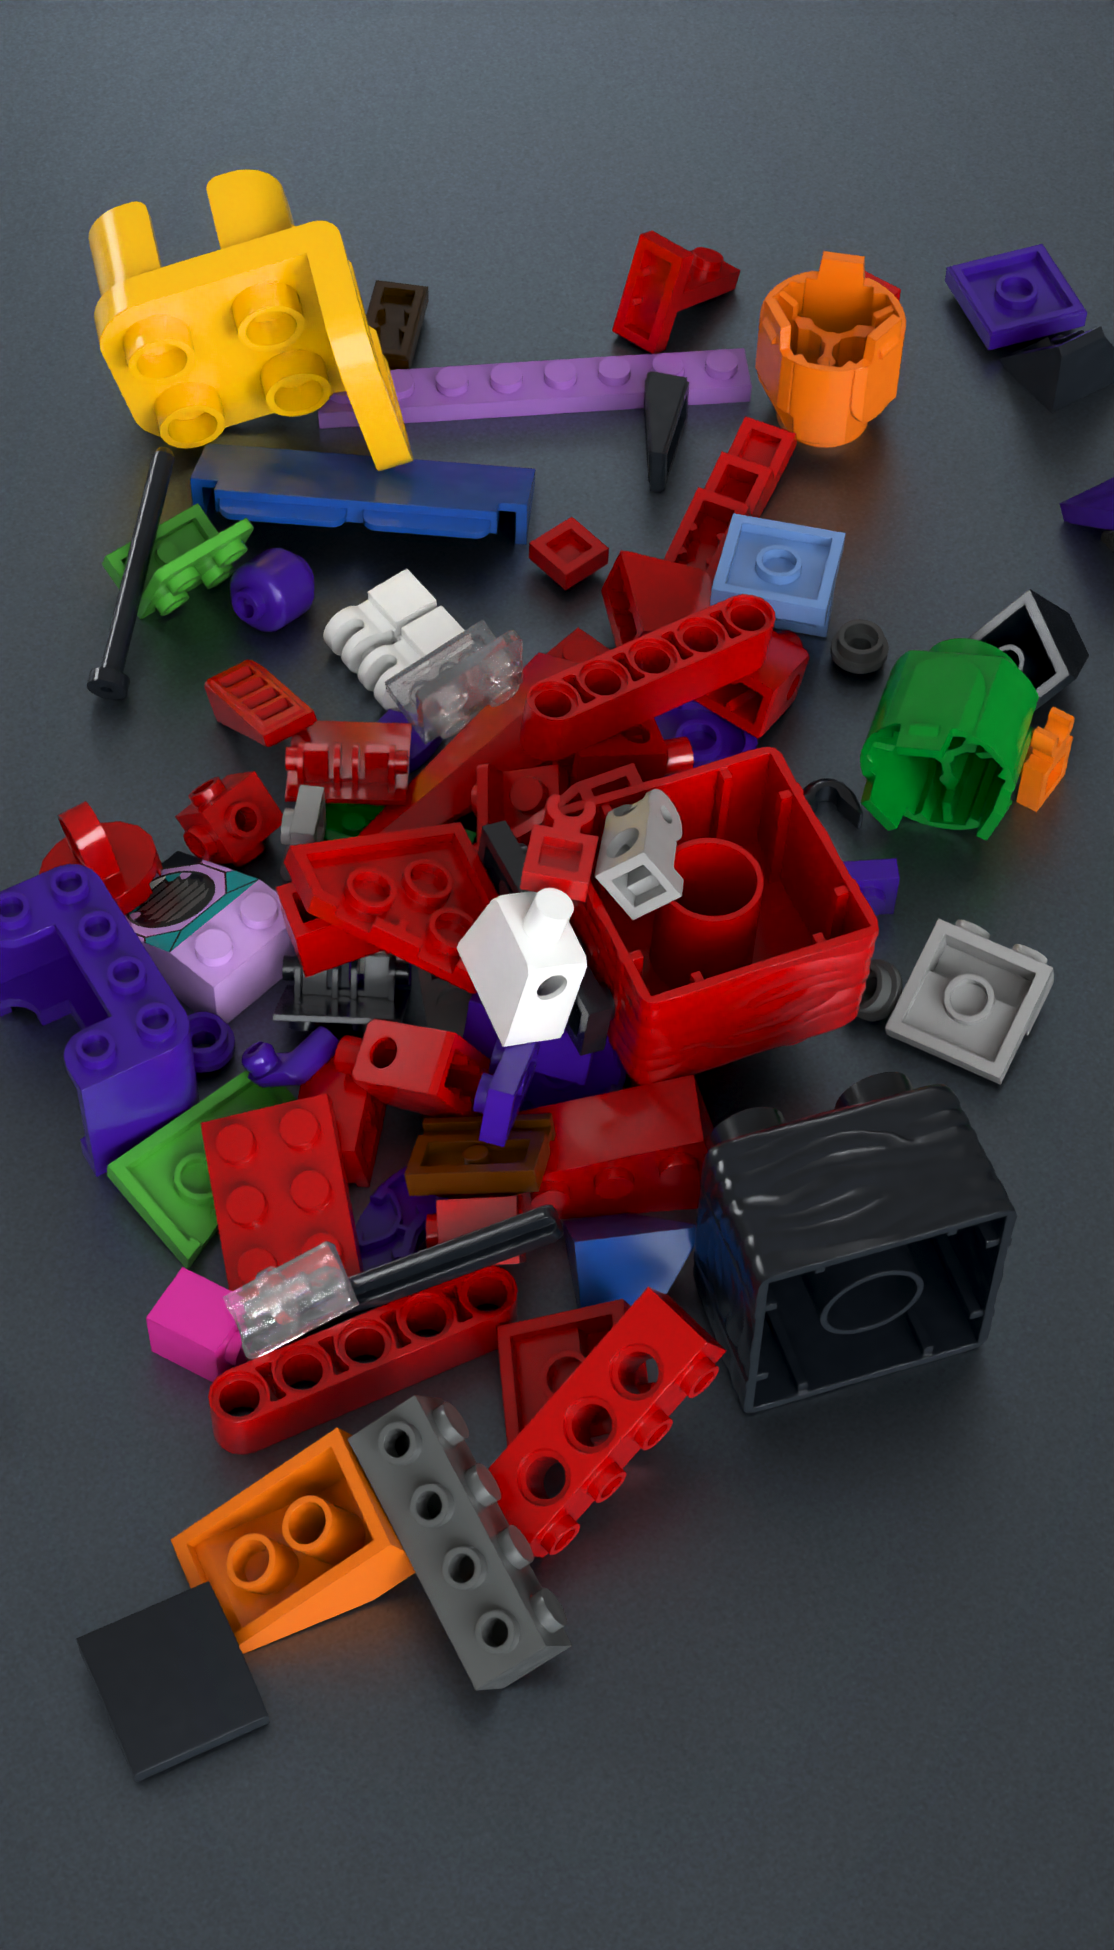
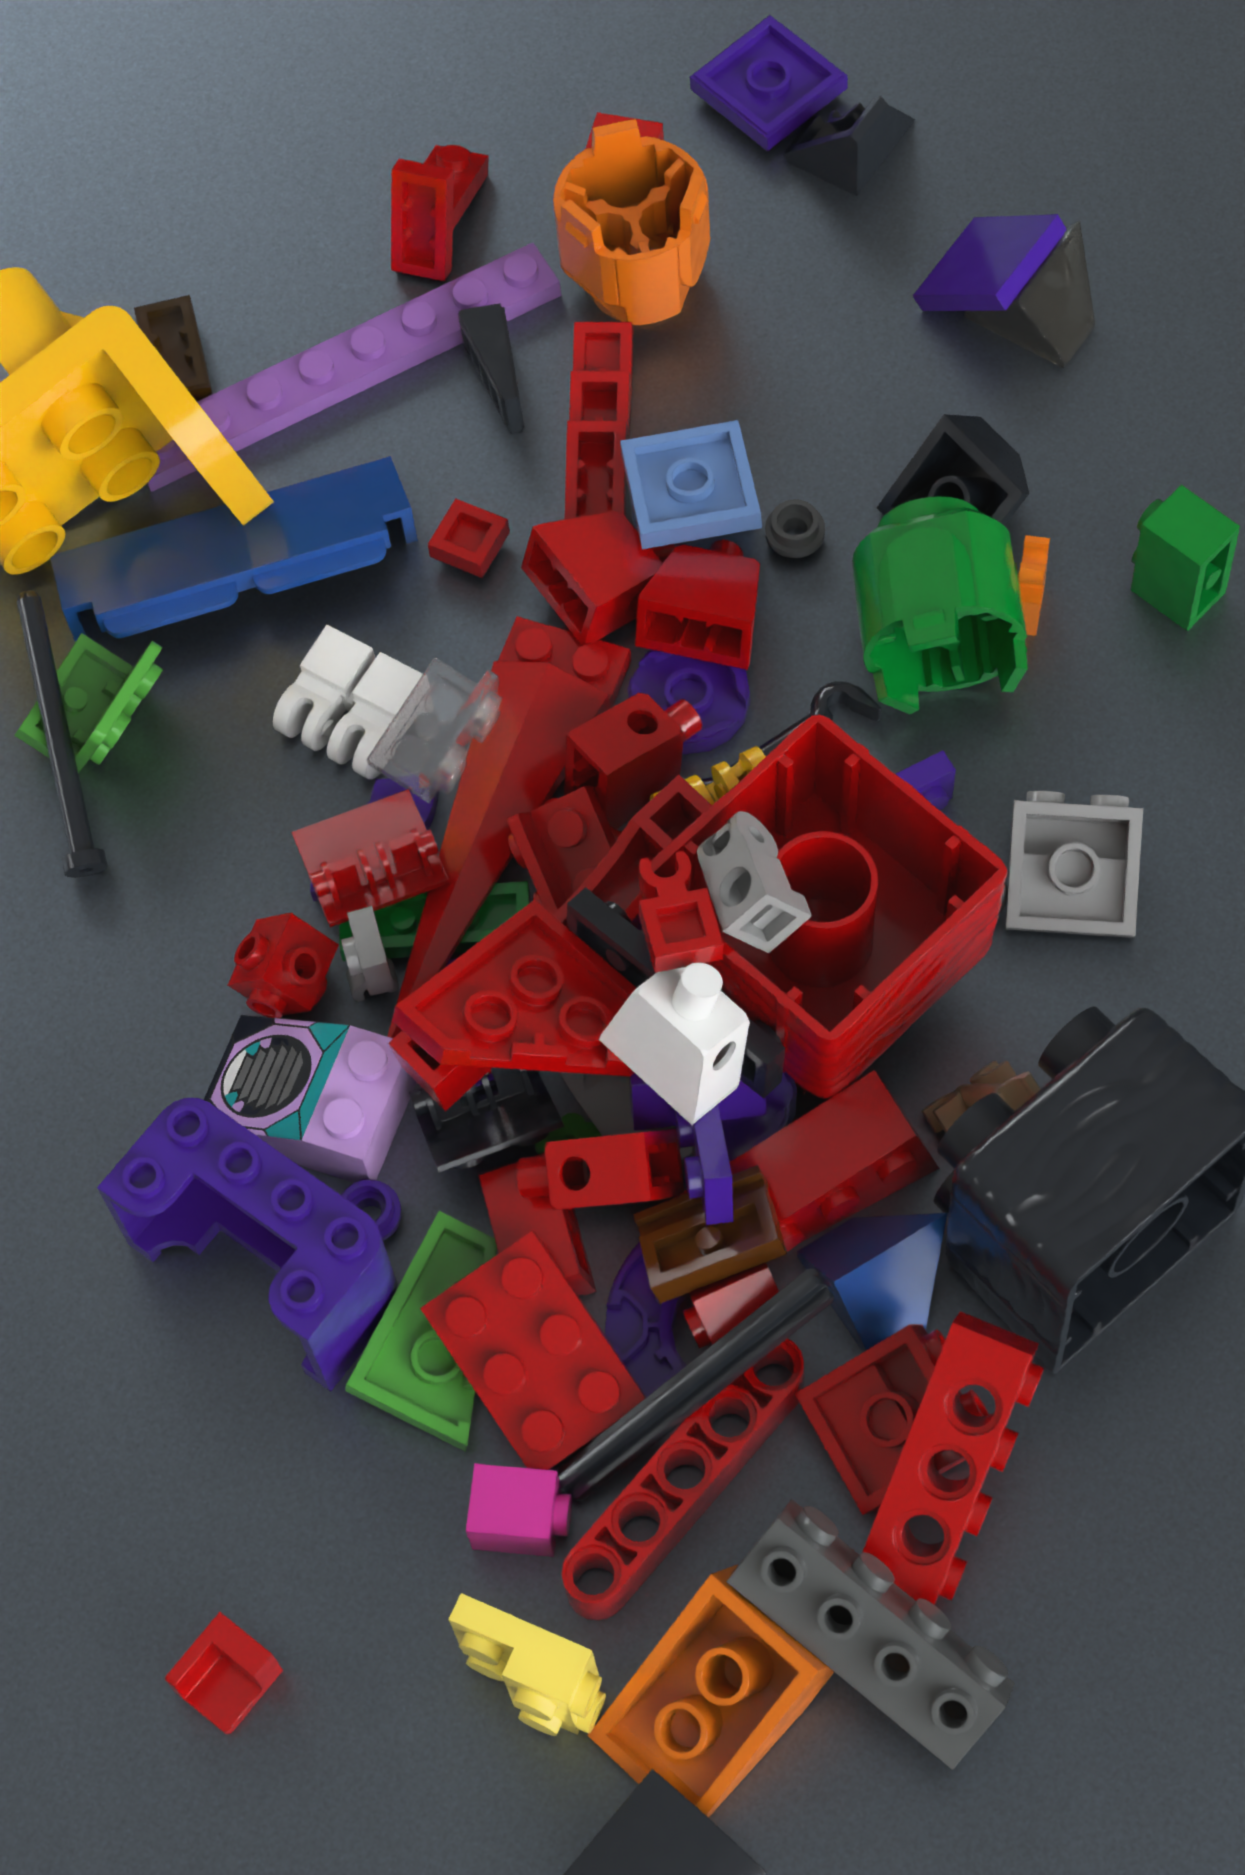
camera: 15 degrees left, 10 degrees up
red tile [39,801,163,915] -> none
red slope [204,659,317,747] -> none
clear hips [223,1241,359,1359] -> none
dark purple head [230,548,315,632] -> none
dark purple arm [242,1026,339,1088] -> none
red beam [519,594,776,761] -> none
none -> light yellow plate [449,1593,606,1736]

